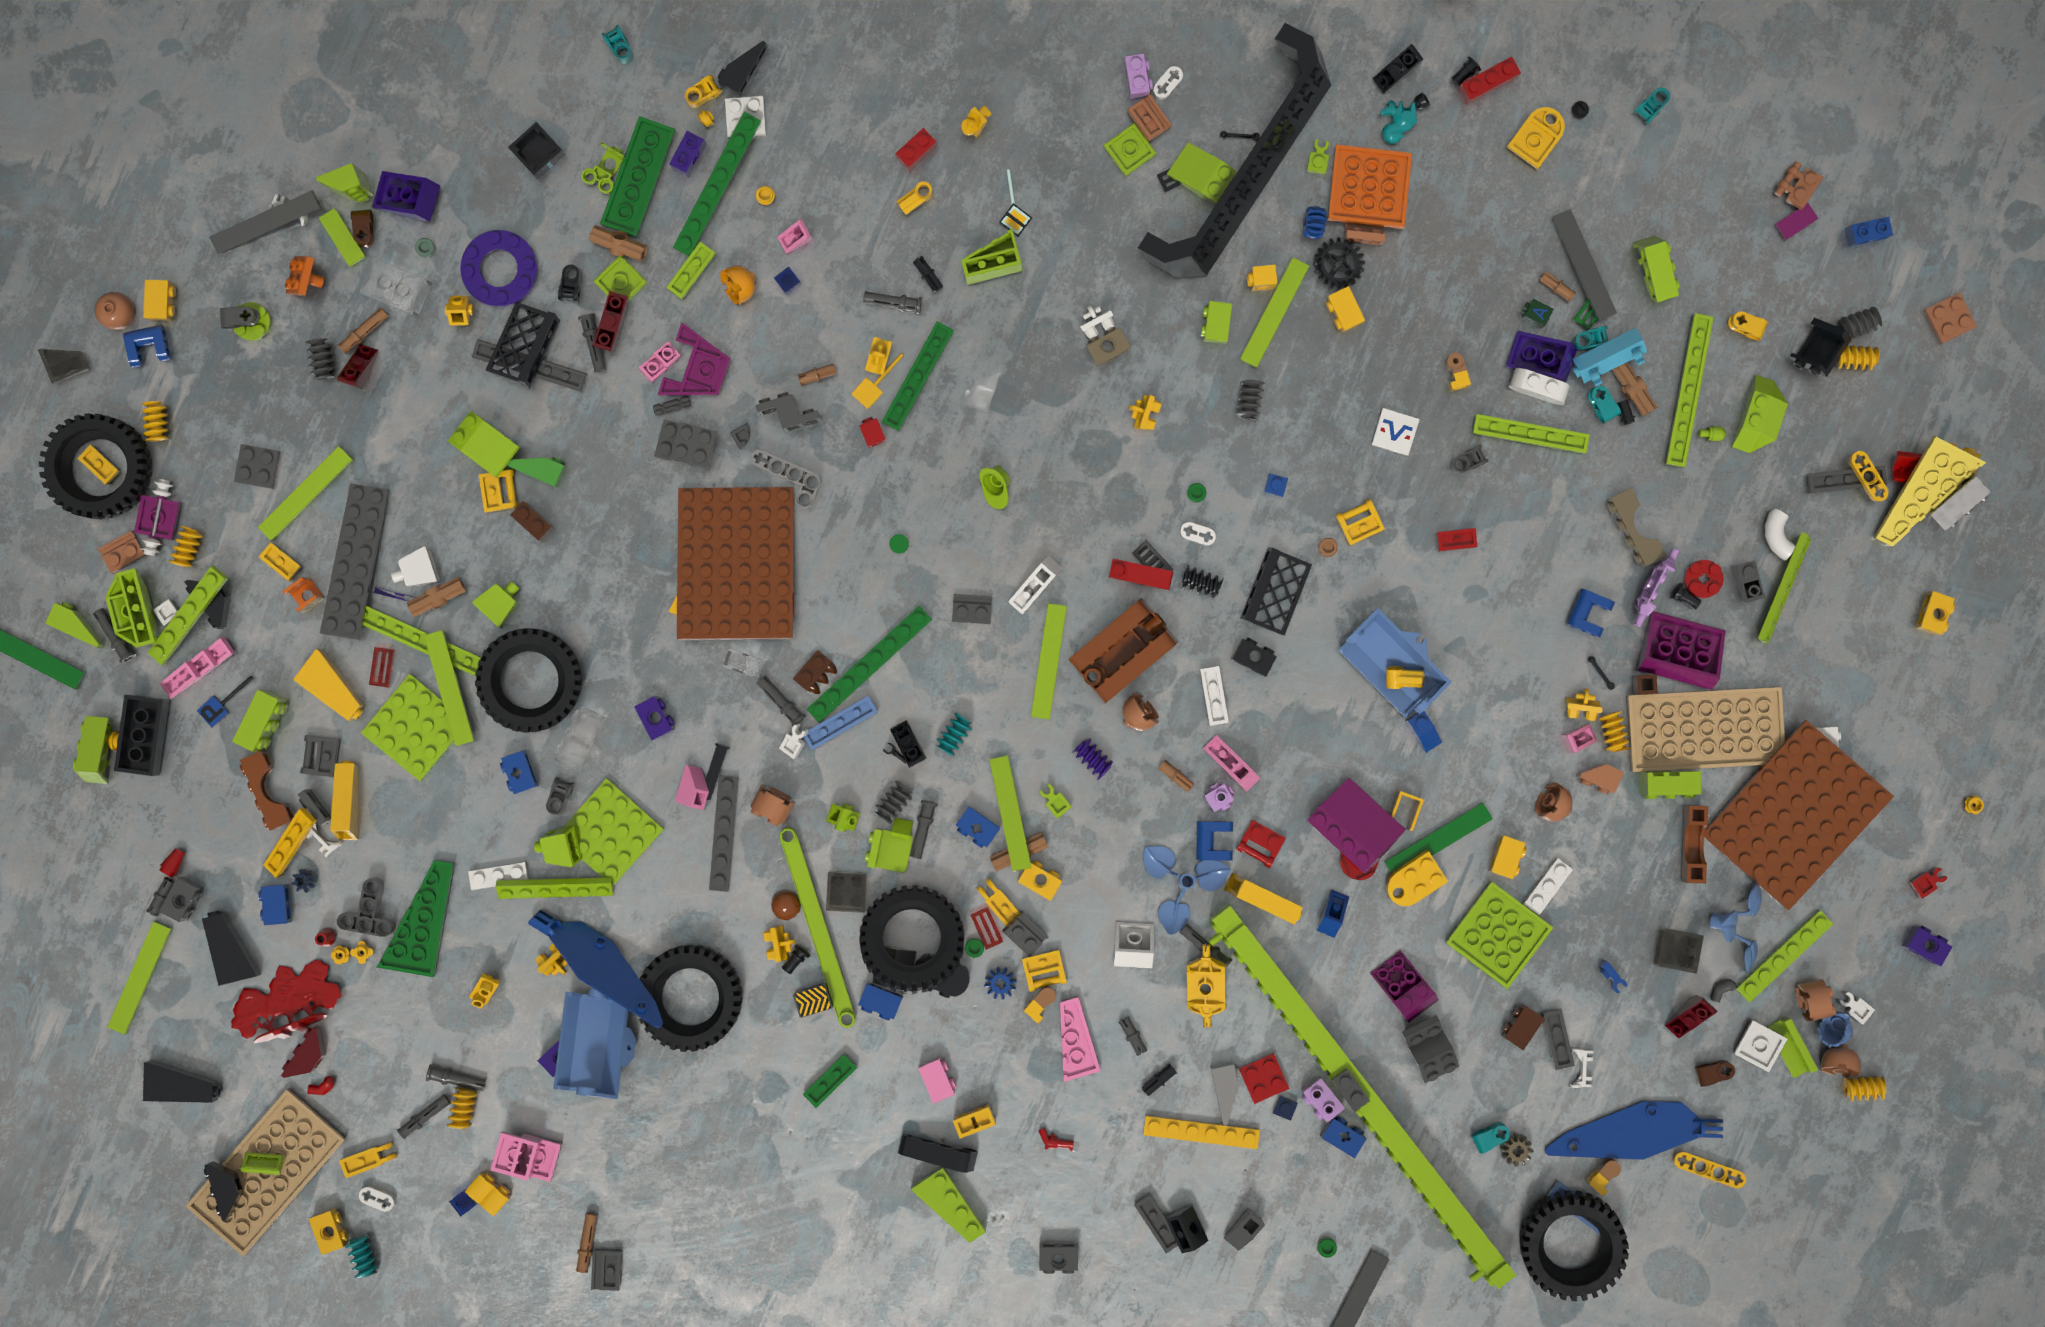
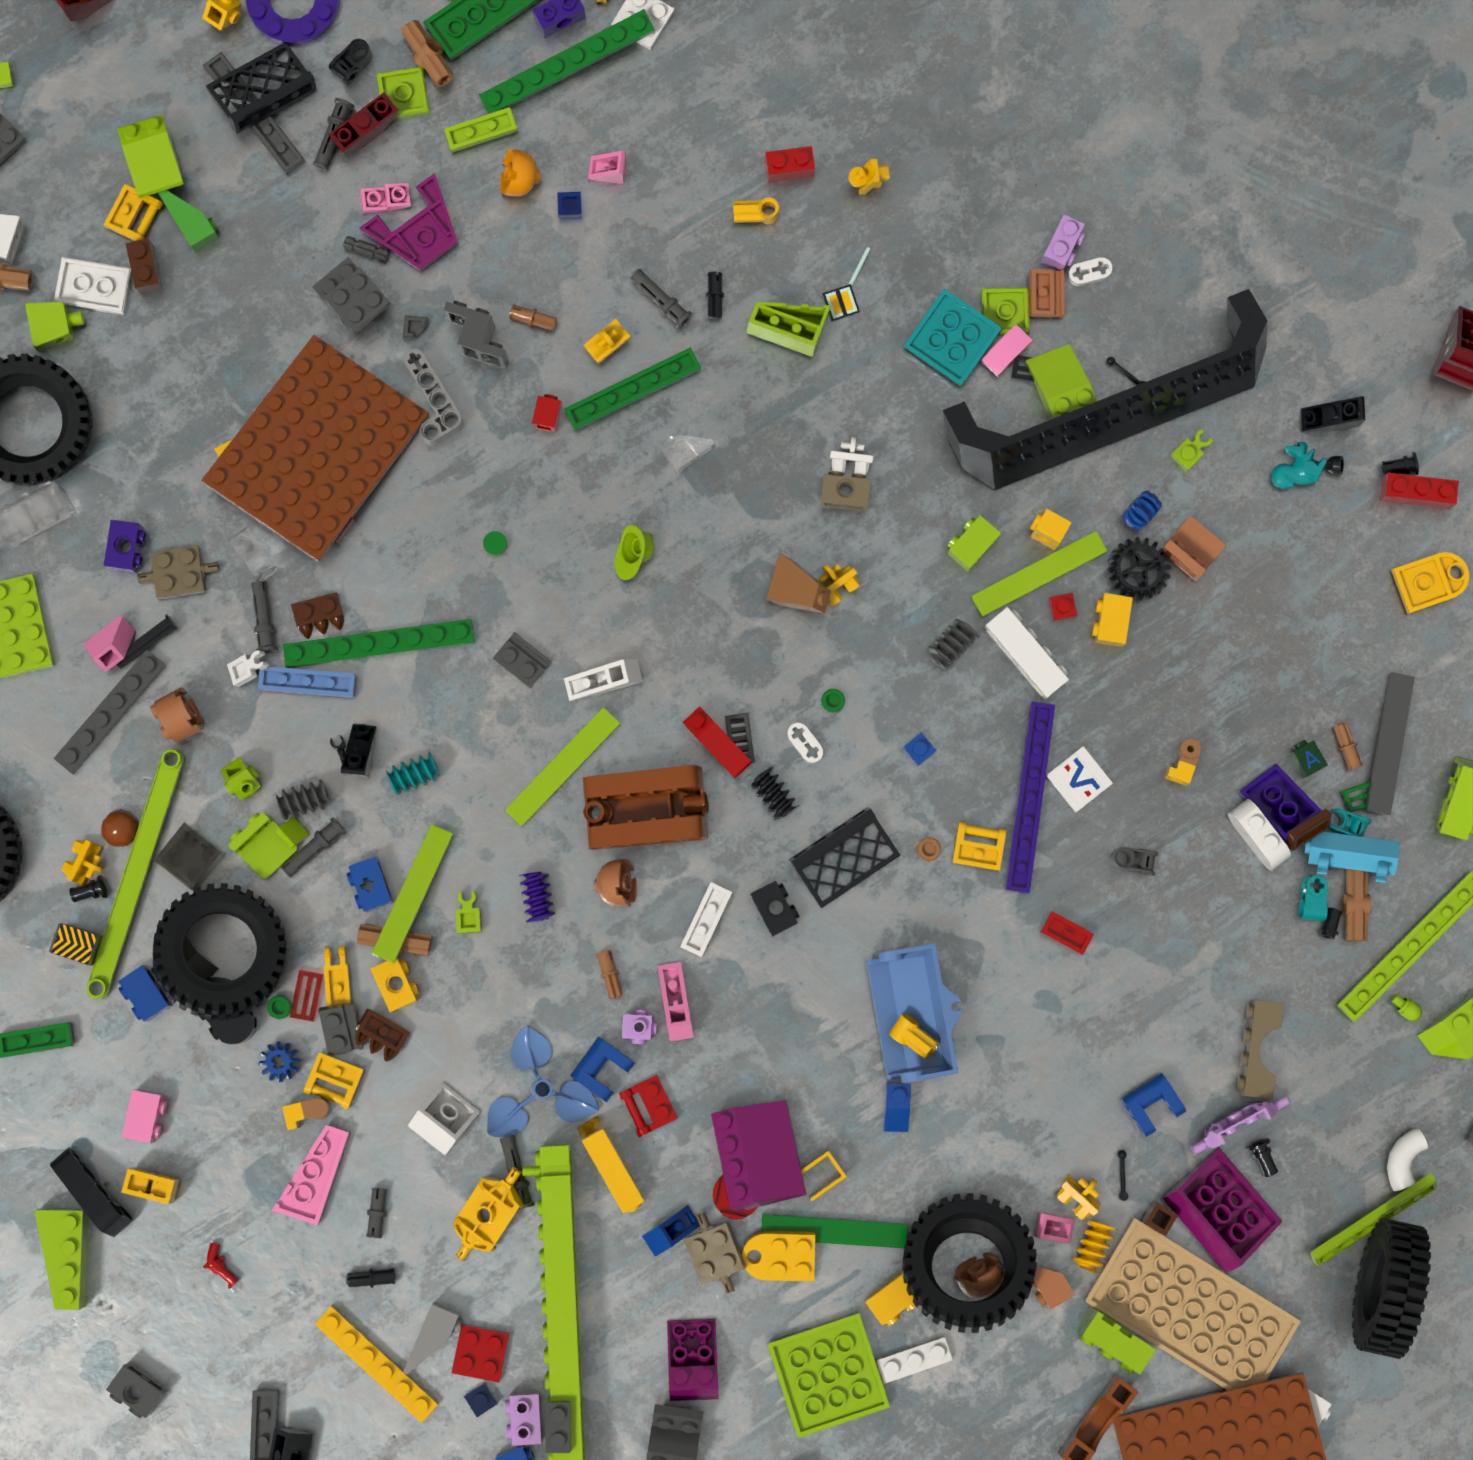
camera: 30 degrees right, 5 degrees down
yellow plate [756,186,775,205] -> none
yellow piece [851,353,903,409] -> none
orange plate [1328,144,1412,229] -> none
lime plate [1472,414,1590,454] -> none
red plate [1683,560,1724,598] -> none
dark grey slope [1731,561,1765,603] -> none
none -> white tile [54,257,132,315]
none -> dark tan plate [137,545,219,600]
none -> reddish brown plate [355,1009,410,1062]
none -> dark tan plate [684,1212,747,1294]
none -> medium nougat slope [766,554,831,613]
none -> black tyre [902,1193,1037,1333]
none -> teal plate [903,288,1002,387]
none -> bright pink slope [981,325,1033,377]
none -> white brick [984,607,1069,700]
none -> dark purple plate [1005,701,1055,894]
none -> red plate [1049,593,1078,621]
none -> reddish brown tile [1287,809,1331,851]
none -> black tyre [1352,1218,1431,1359]

